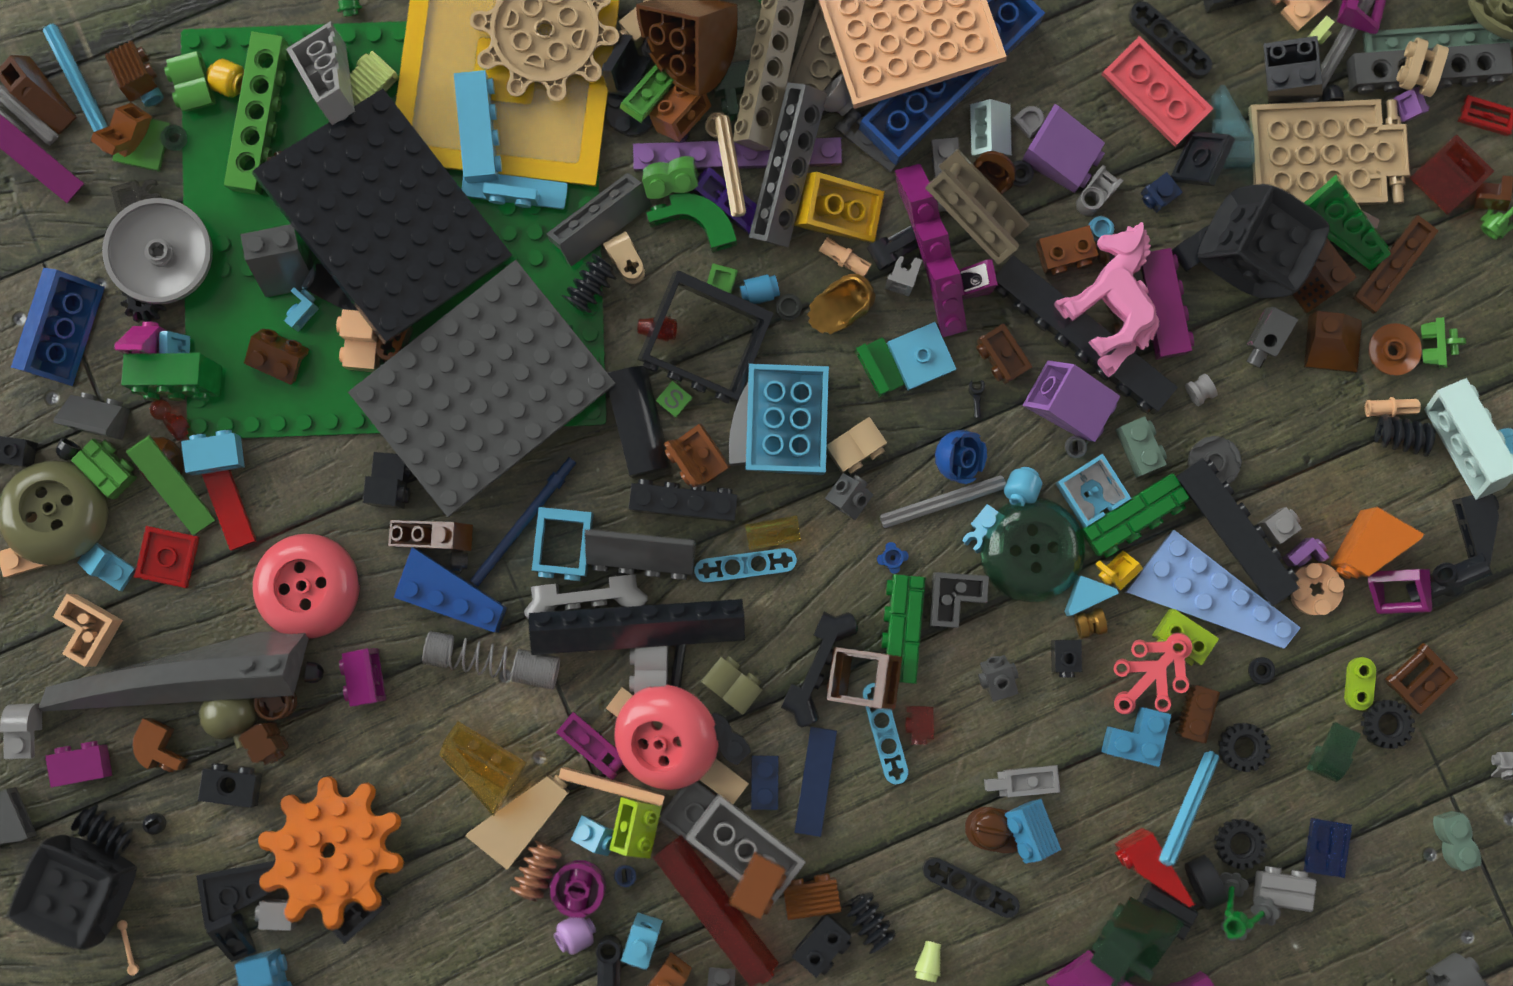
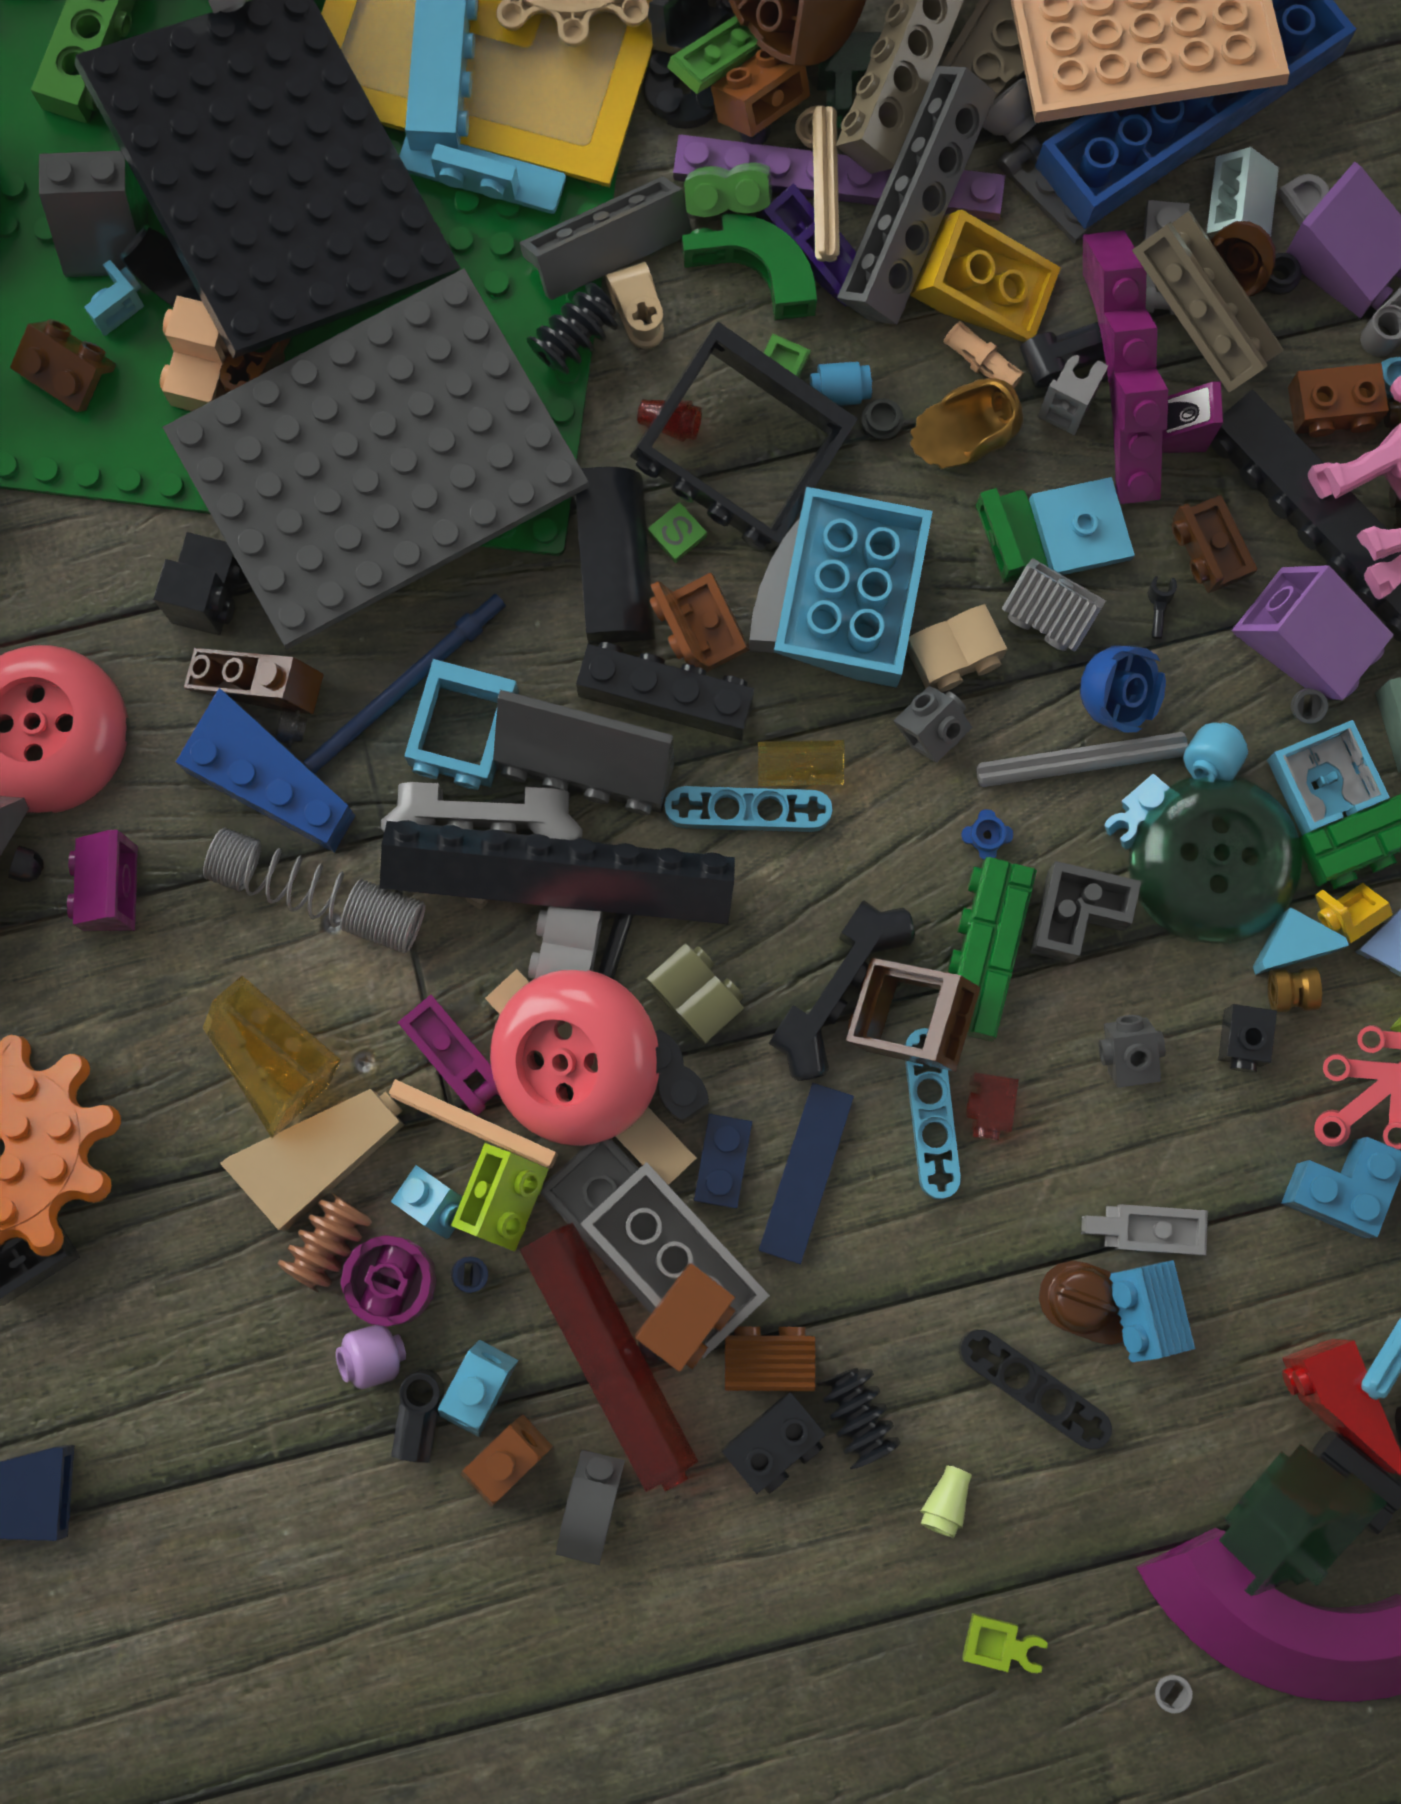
camera: 10 degrees right, 5 degrees down
none -> light grey brick [1002,558,1106,652]

